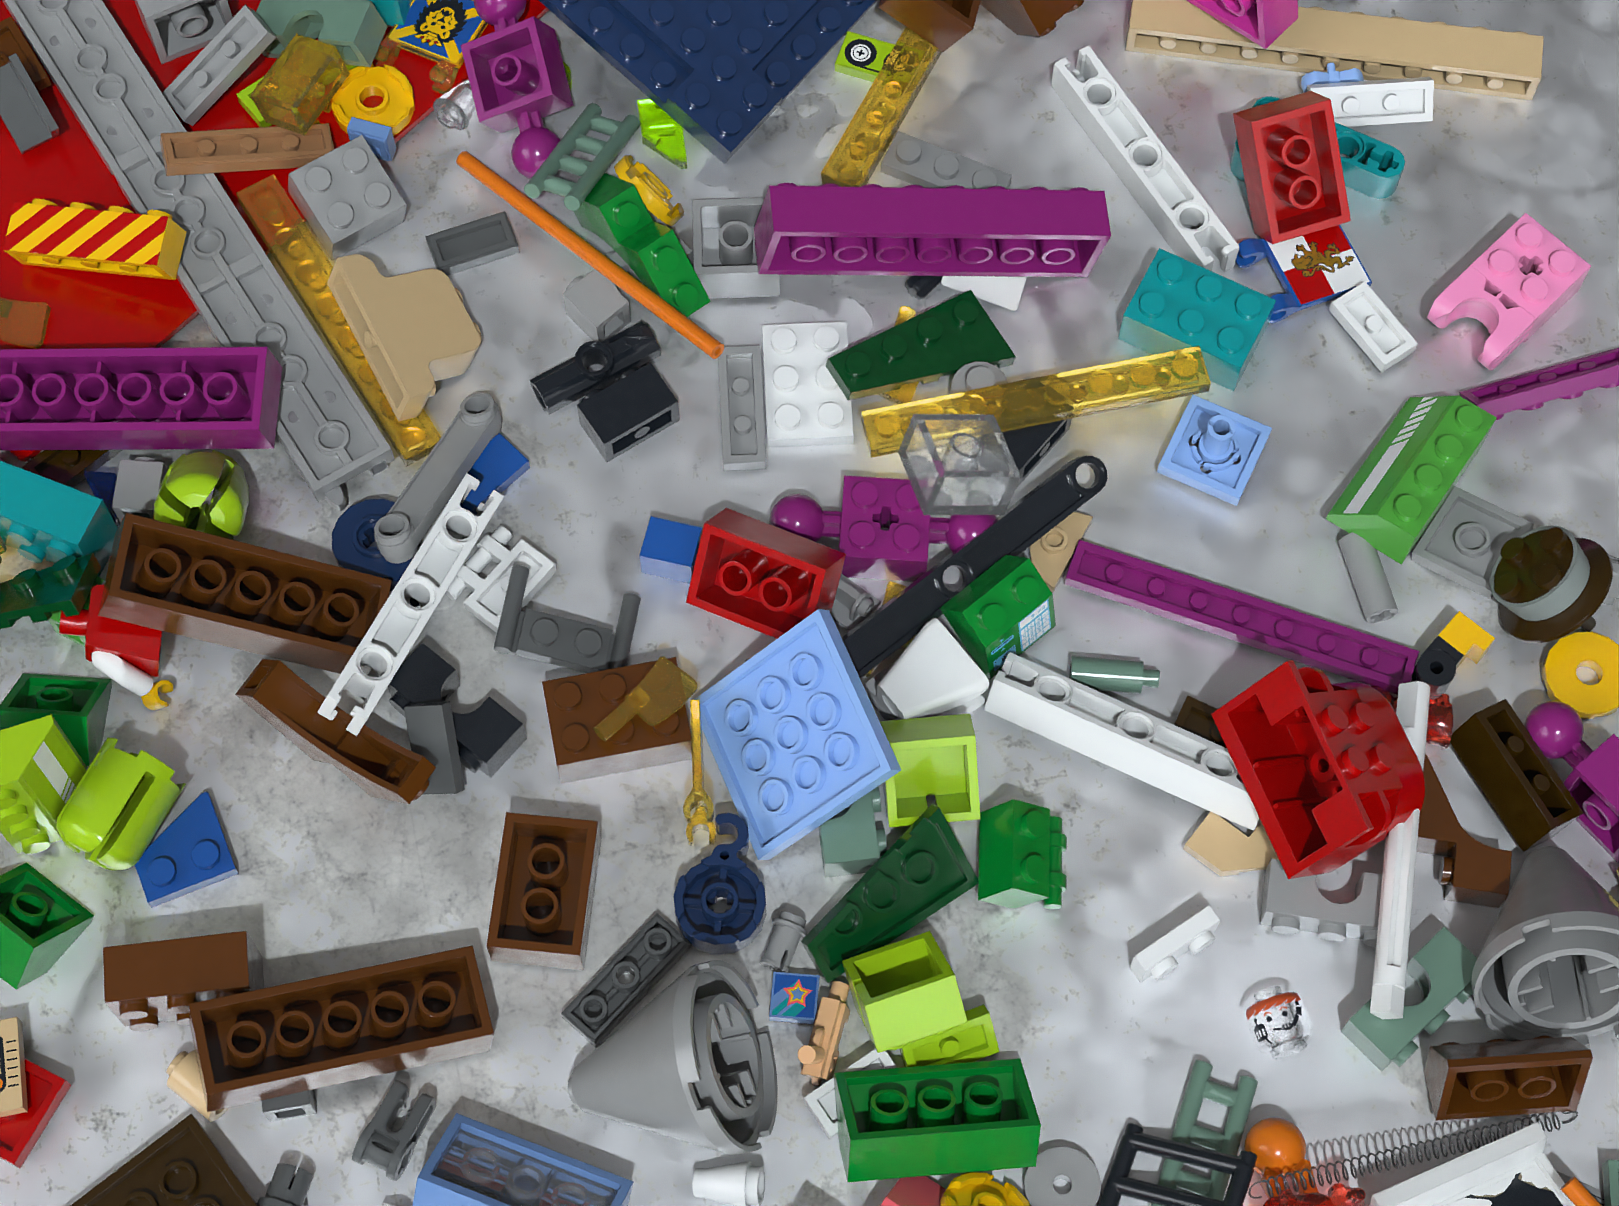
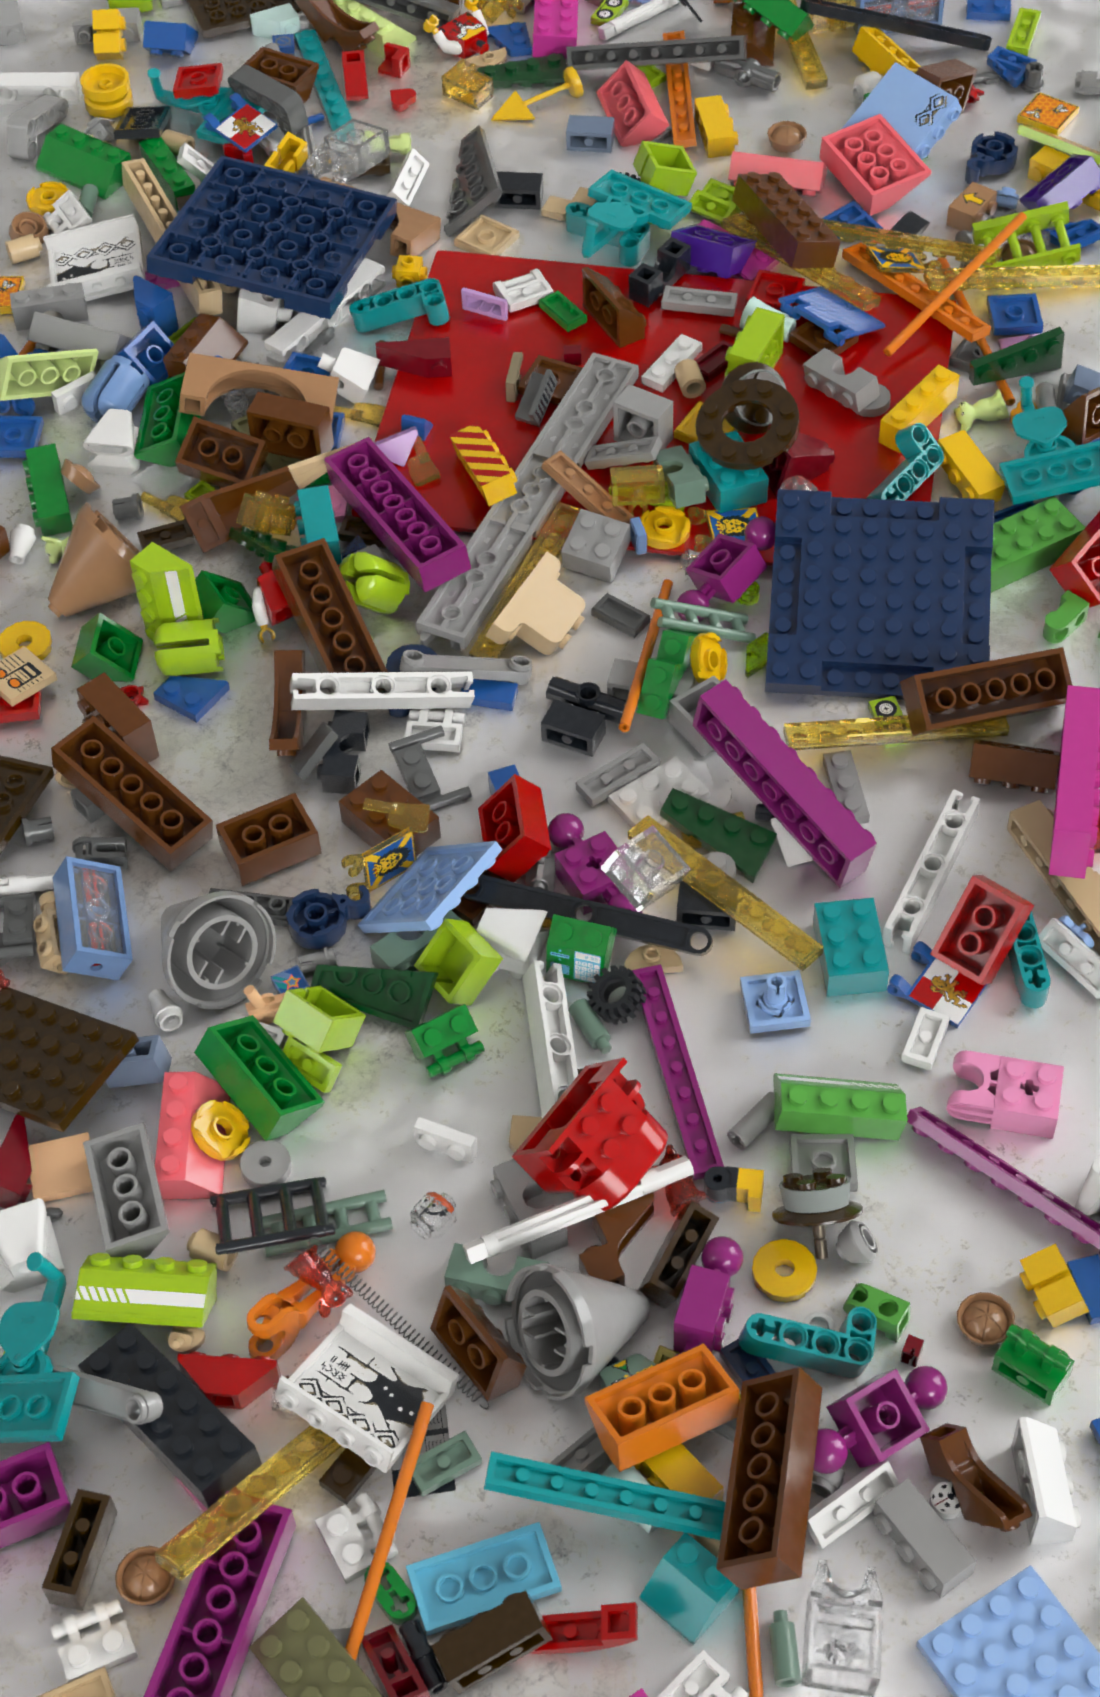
camera: 60 degrees right, 15 degrees down
none -> red plate [120,685,149,707]
none -> black tyre [587,965,647,1025]

